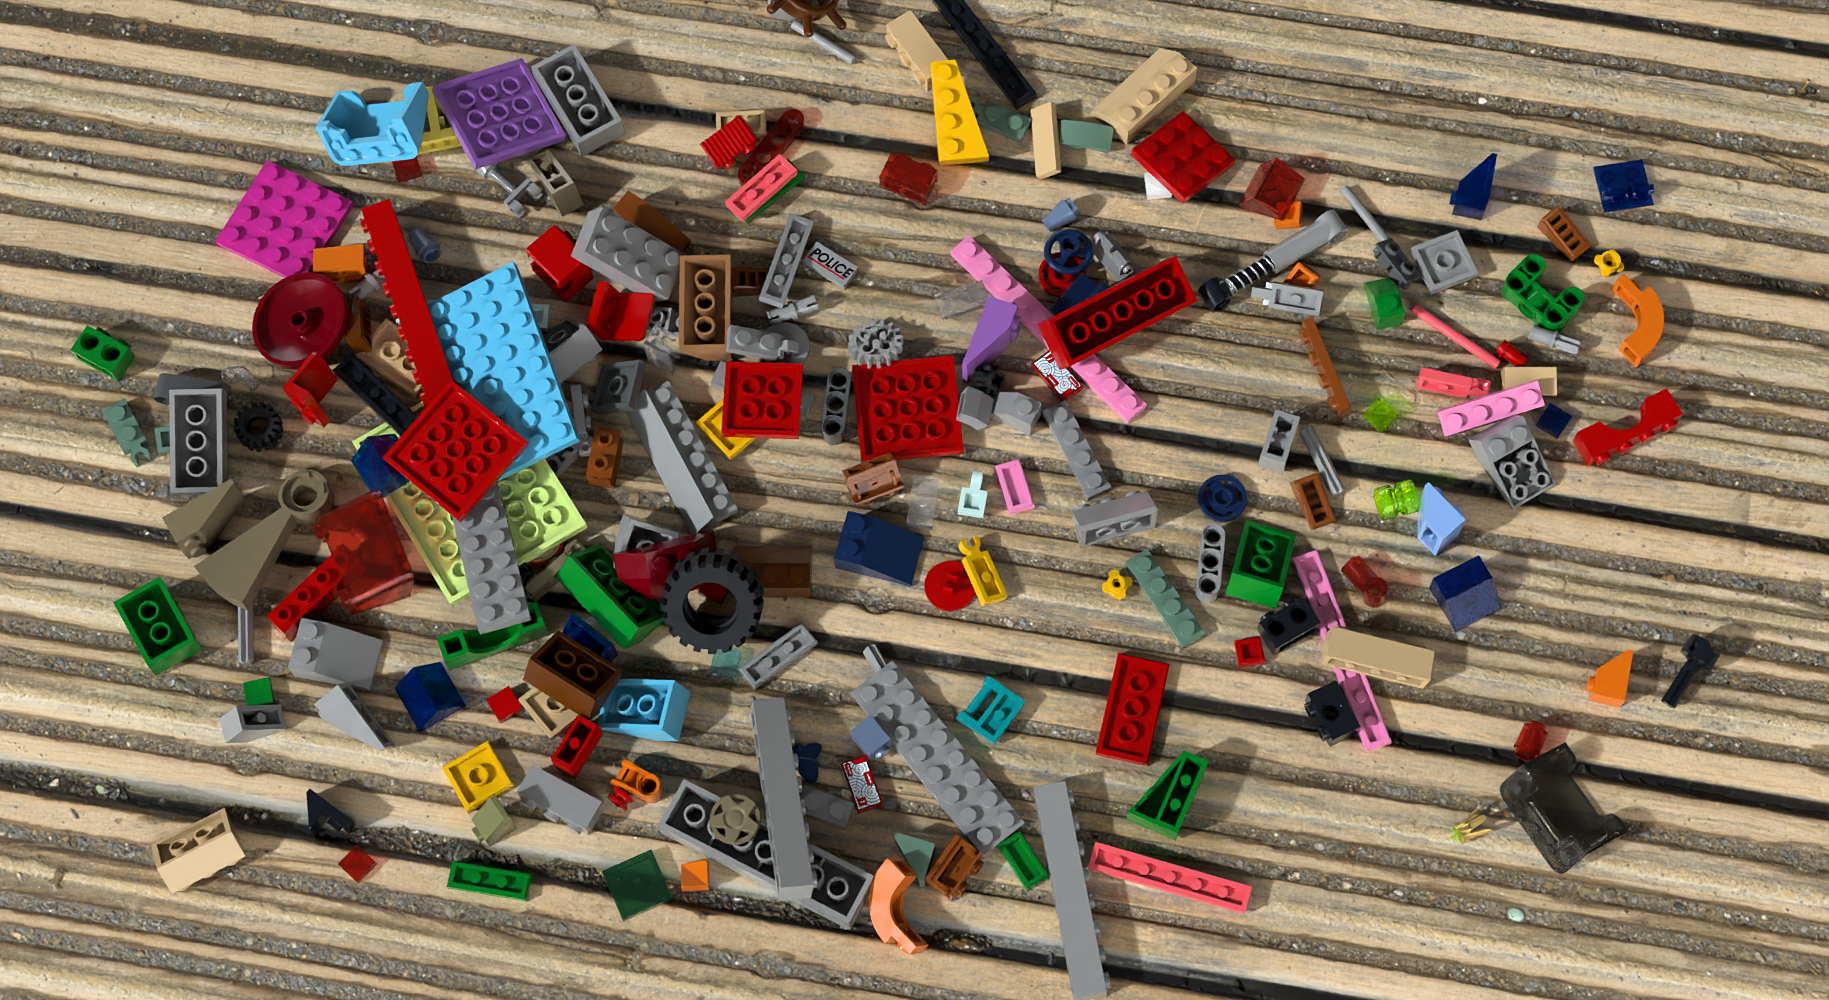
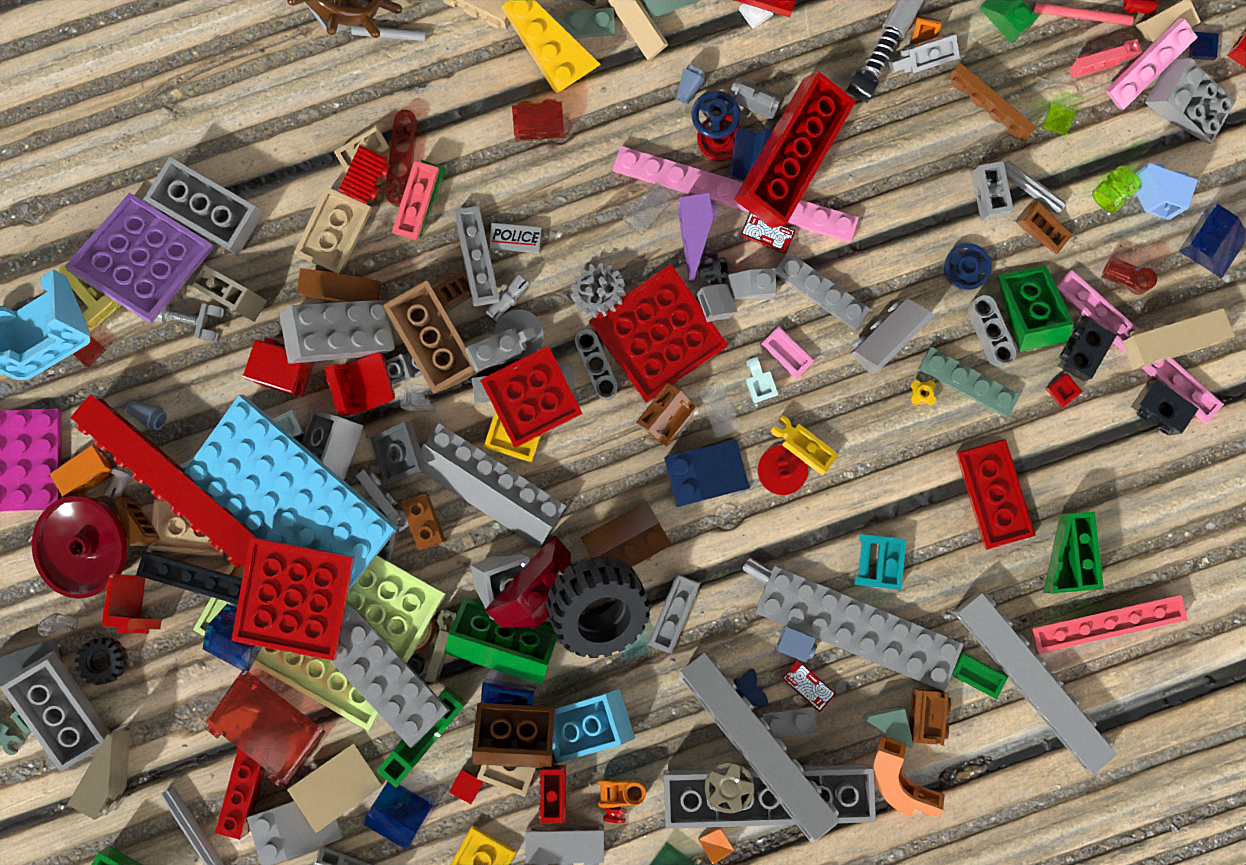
camera: 30 degrees left, 15 degrees up
dark tan piece [194,470,334,611] -> none
none -> tan tile [287,743,382,833]
none -> tan plate [294,186,372,274]

